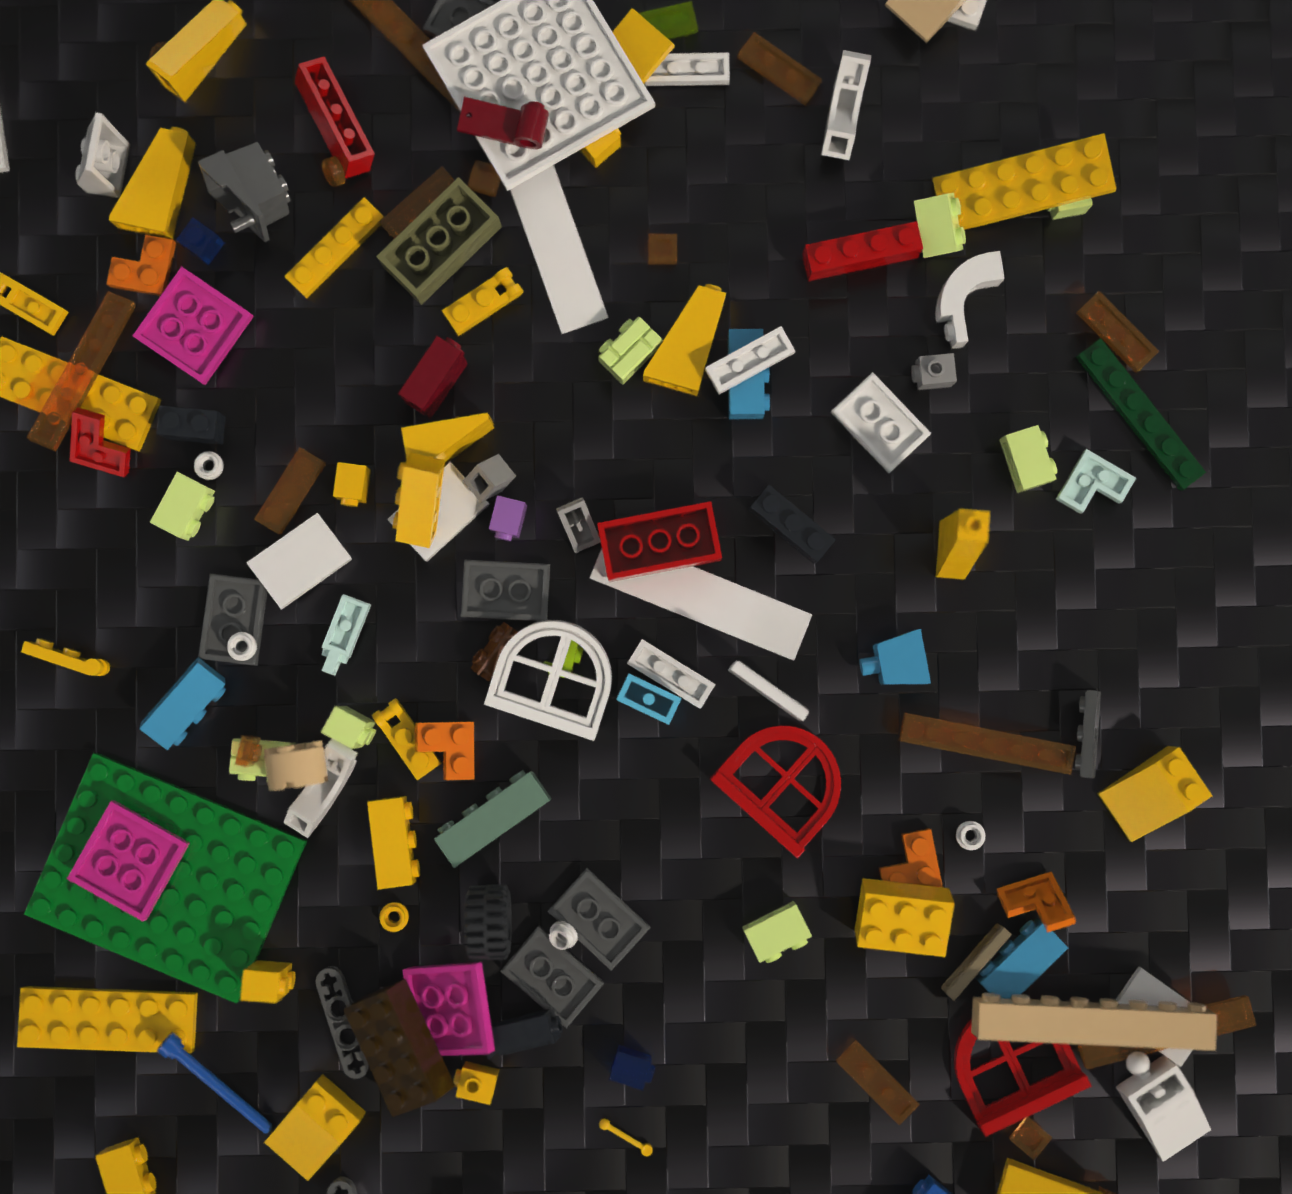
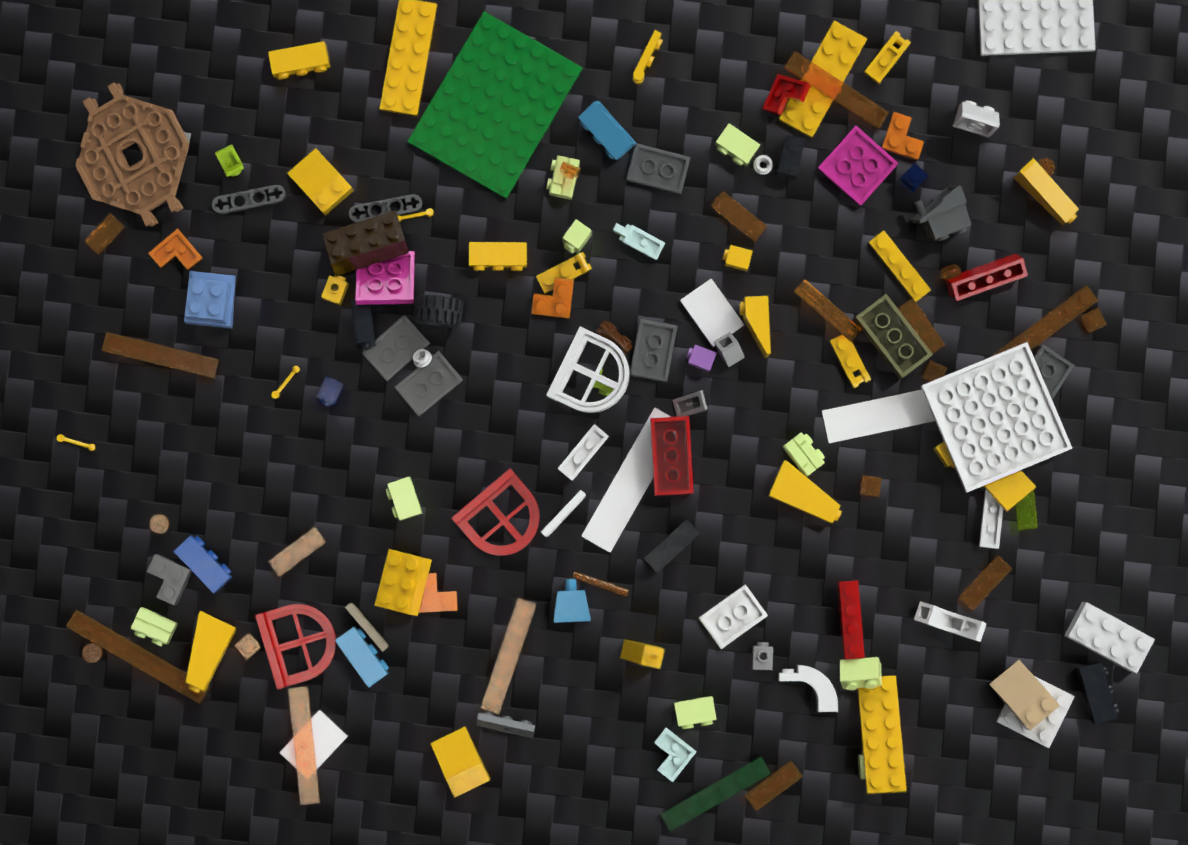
camera: 90 degrees right, 0 degrees up
dark pink plate [67,800,190,921] -> none
yellow slope [109,127,196,239] -> none
blue piece [156,1032,272,1133] -> none
white plate [227,632,257,661] -> none
yellow brick [240,960,295,1003] -> none
white tile [247,513,352,610] -> none
tan brick [264,741,328,791] -> none
white arch [284,739,357,838] -> none
yellow plate [379,902,409,932] -> none
yellow brick [393,453,445,548] -> none
dark red brick [398,336,468,419] -> none
sand green brick [434,770,551,868] -> none
dark red door [457,97,549,149] -> none
medium azure brick [616,674,682,725] -> none
white plate [705,326,795,394] -> none
dark azure brick [728,329,770,419] -> none
white plate [956,821,985,850] -> none
tan brick [971,993,1217,1051] -> none
orange plate [997,871,1075,933] -> none
white slope [1116,1051,1211,1162] -> none
none -> yellow hinge [397,208,434,221]
none -> clear orange piece [573,571,629,597]
none -> clear orange tile [794,279,861,342]

